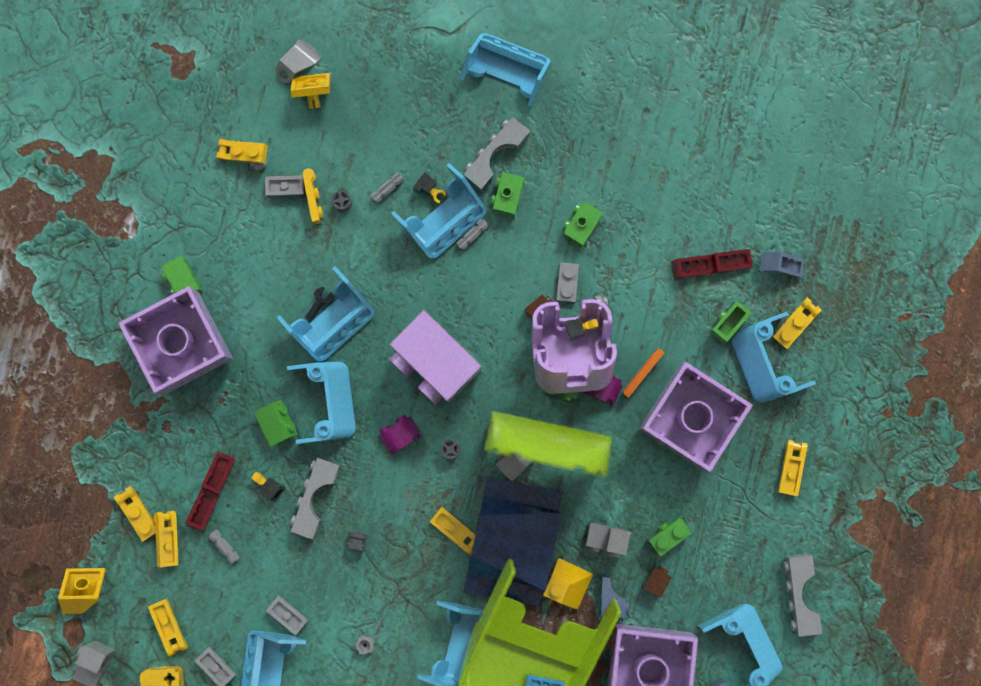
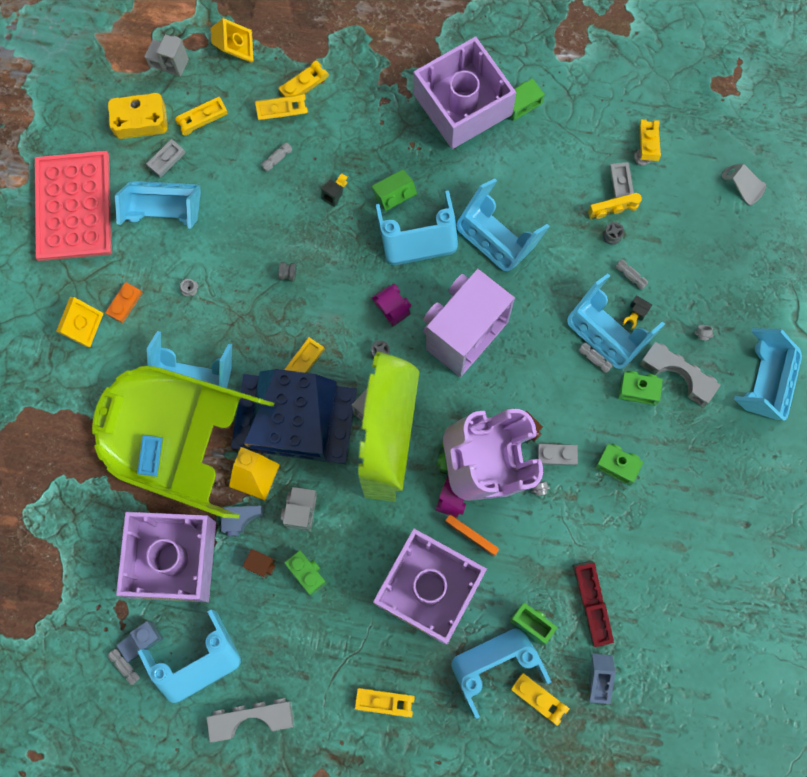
camera: 90 degrees right, 10 degrees down
dark red slope [185,451,235,533] -> none
light grey plate [266,595,309,636] -> none
light grey arch [289,458,341,539] -> none
yellow tile [290,73,331,109] -> none
black bar [305,287,333,321] -> none
pearl dark grey piece [565,318,599,341] -> none
none -> light grey plate [695,325,714,341]

